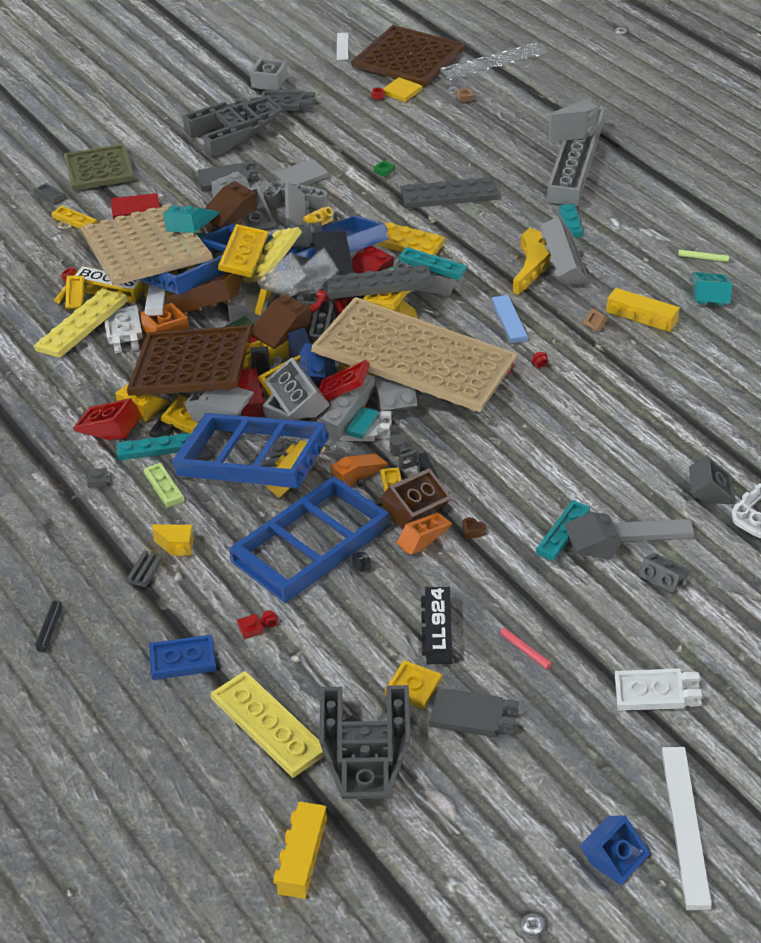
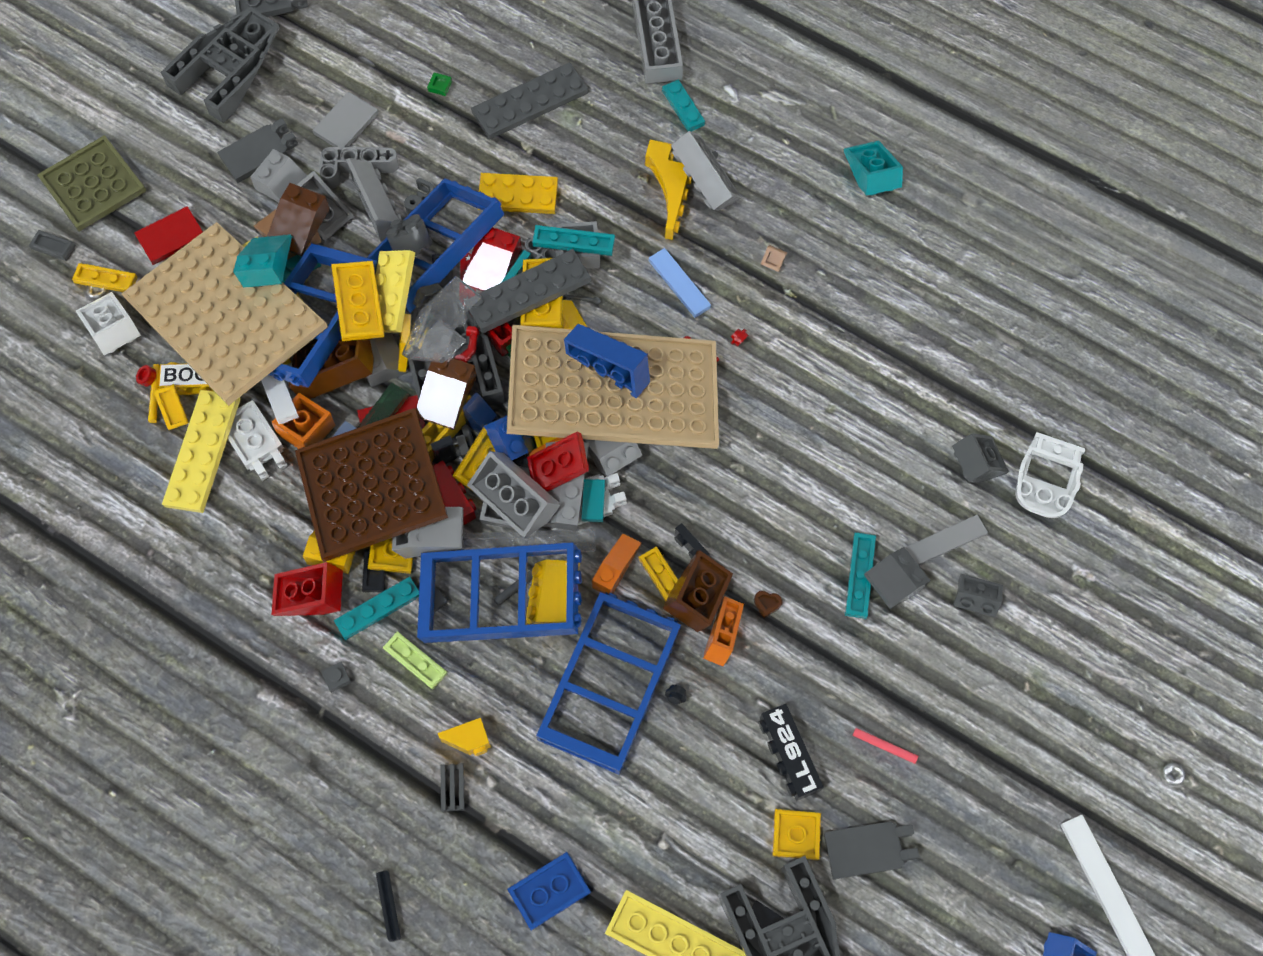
camera: 25 degrees left, 25 degrees up
red plate [237,610,278,639] -> none
dark grey plate [268,441,287,459] -> none
yellow hips [303,206,334,227] -> none
black tile [312,231,354,281] -> none
black hinge [357,479,383,506] -> none
dark grey leg [390,435,418,469] -> none
yellow brick [606,288,680,332] -> none
white tile [615,668,702,711] -> none
yellowish green bar [678,250,729,262] -> none
none -> white slope [76,292,141,355]
none -> blue wedge [564,324,650,399]

